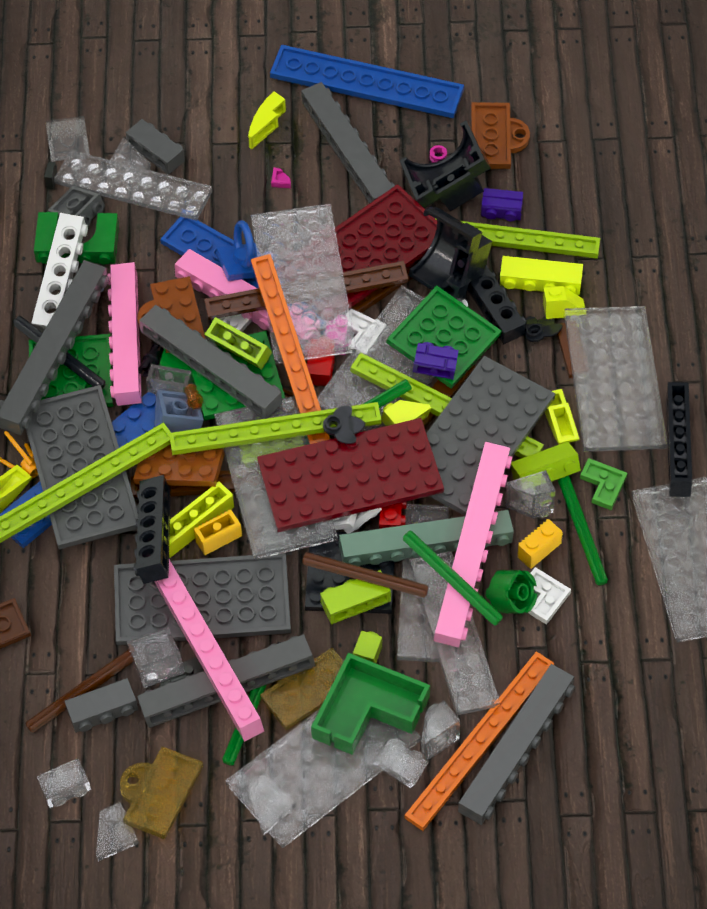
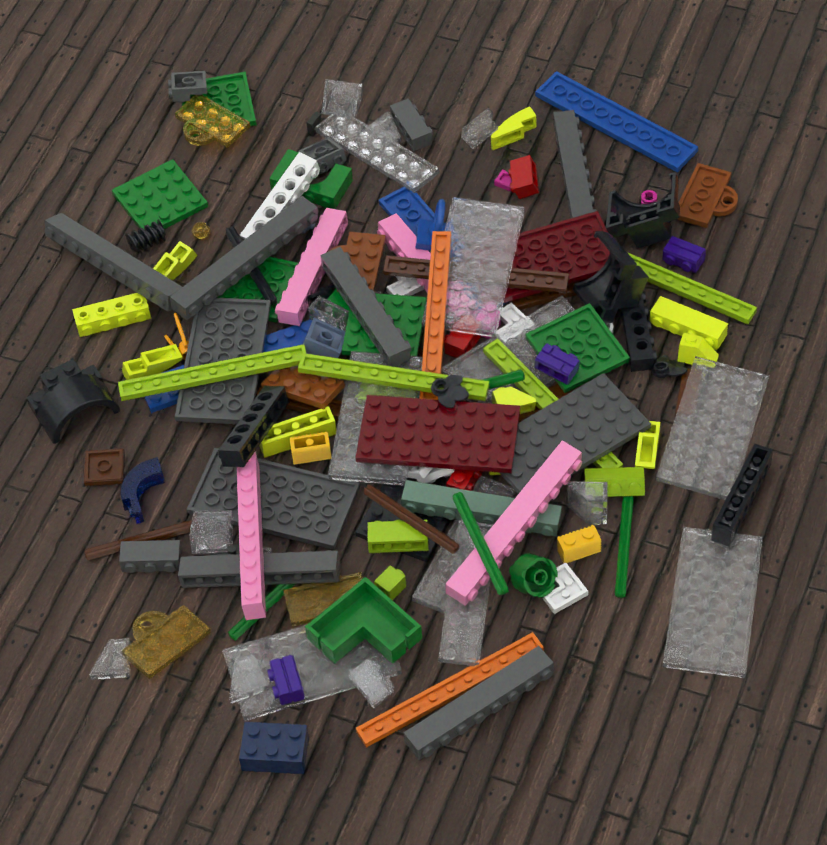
camera: 25 degrees right, 5 degrees down
clear brick [37,758,91,808] -> none
clear orange pin [184,384,204,409] -> none
lime brick [205,317,272,370] -> none
clear slope [421,701,460,763] -> none
bright green plate [580,458,628,510] -> none
none -> clear blue arch [121,457,165,524]
none -> dark blue brick [239,722,309,774]
none -> dark purple brick [267,655,305,705]
none -> clear bracket [461,107,498,149]
none -> red brick [509,155,539,199]

